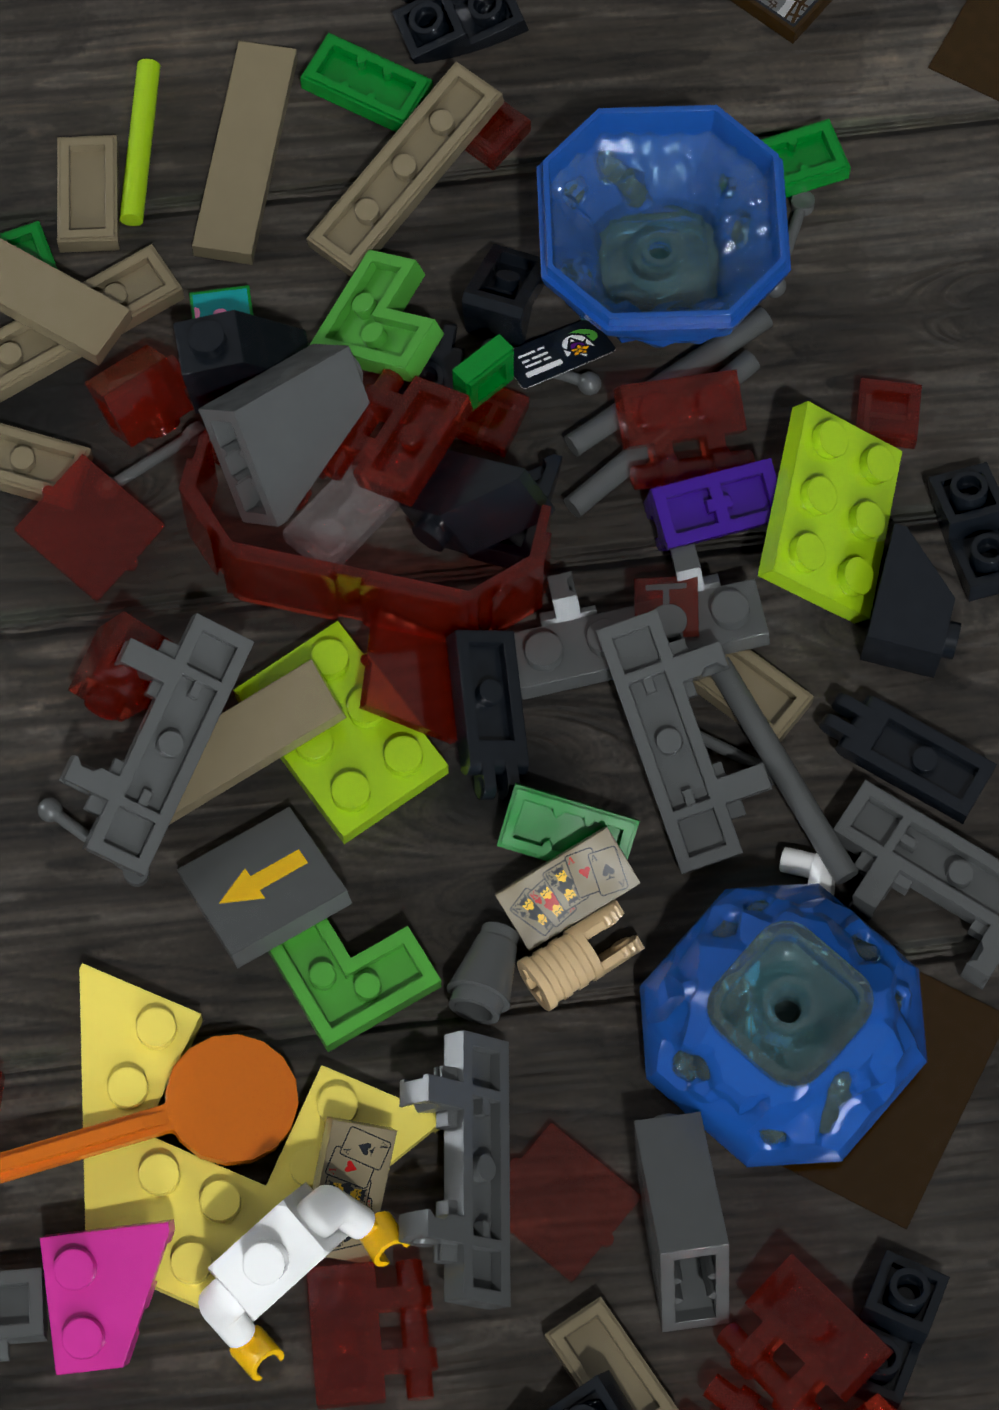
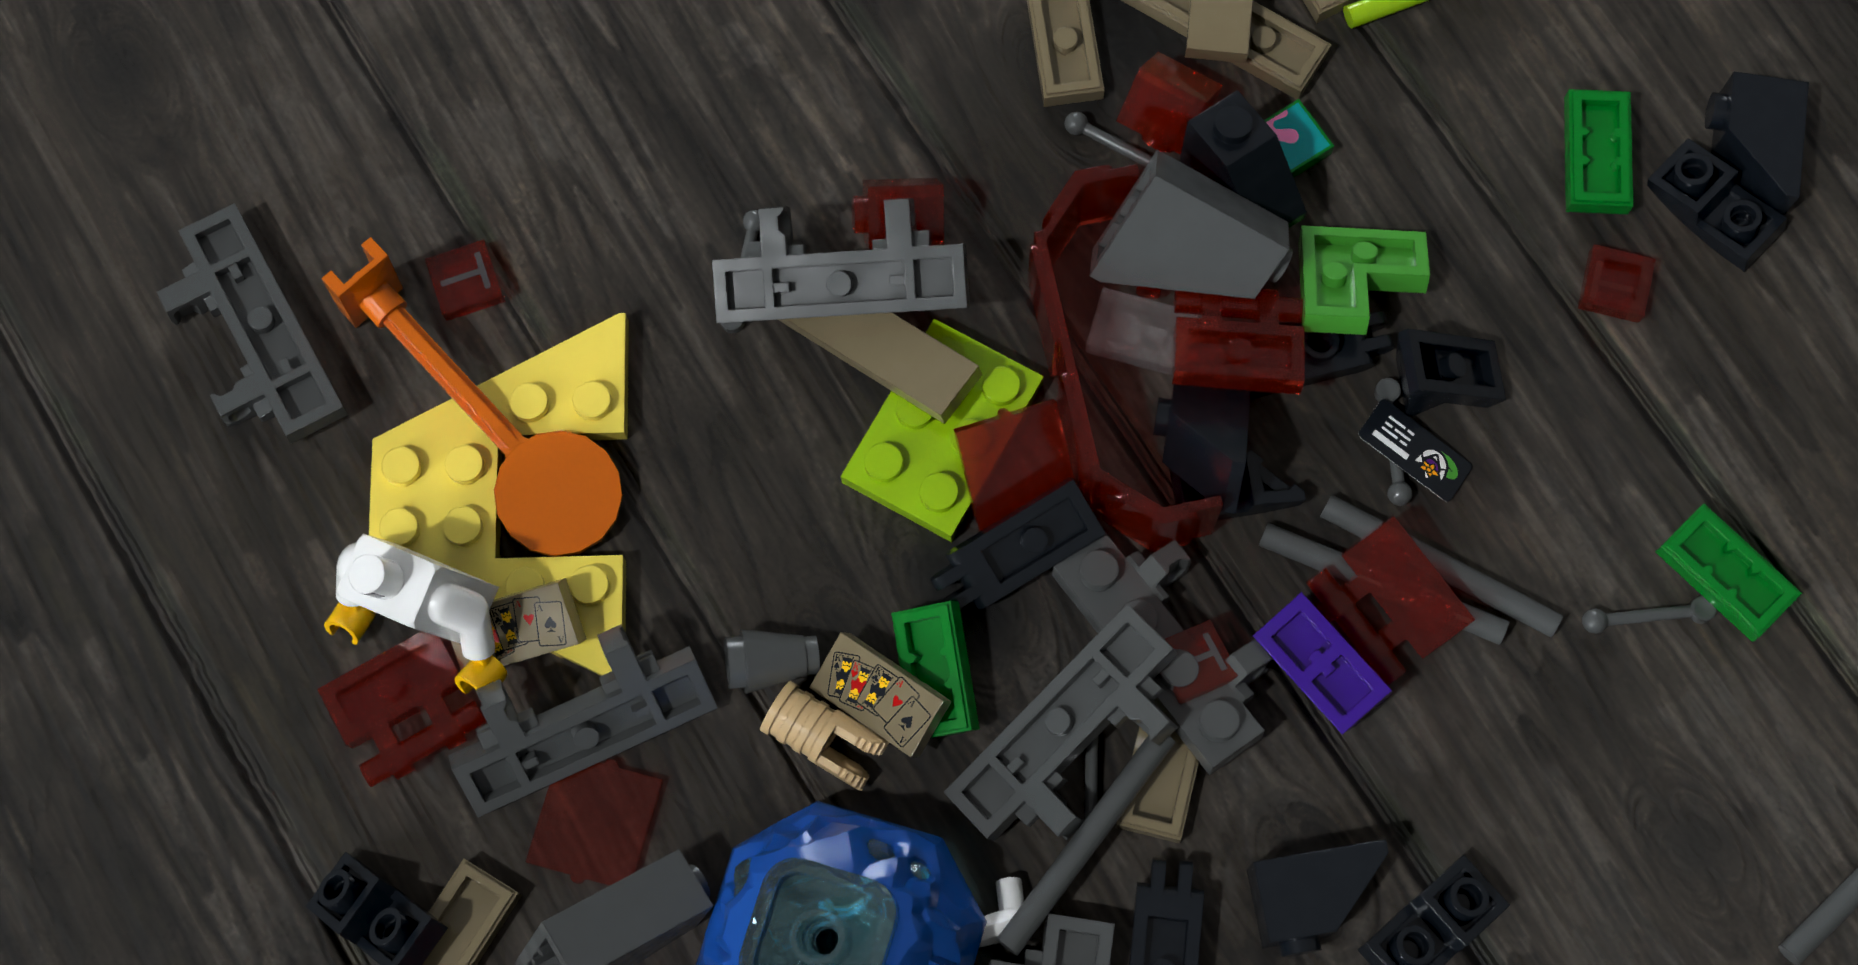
camera: 70 degrees right, 5 degrees up
clear red piece [14,454,165,603] -> none
dark pink wing [40,1219,175,1375] -> none
dark grey tile [177,807,352,969] -> none
dark tan tile [192,41,298,265] -> none
bright green plate [268,918,442,1052] -> none
dark tan tile [306,62,504,277] -> none
clear red tile [449,387,530,457] -> none
green tile [452,334,514,413] -> none
clear light blue rock [536,105,791,348] -> none
lime plate [758,401,902,623] -> none
clear red tile [855,378,922,449] -> none

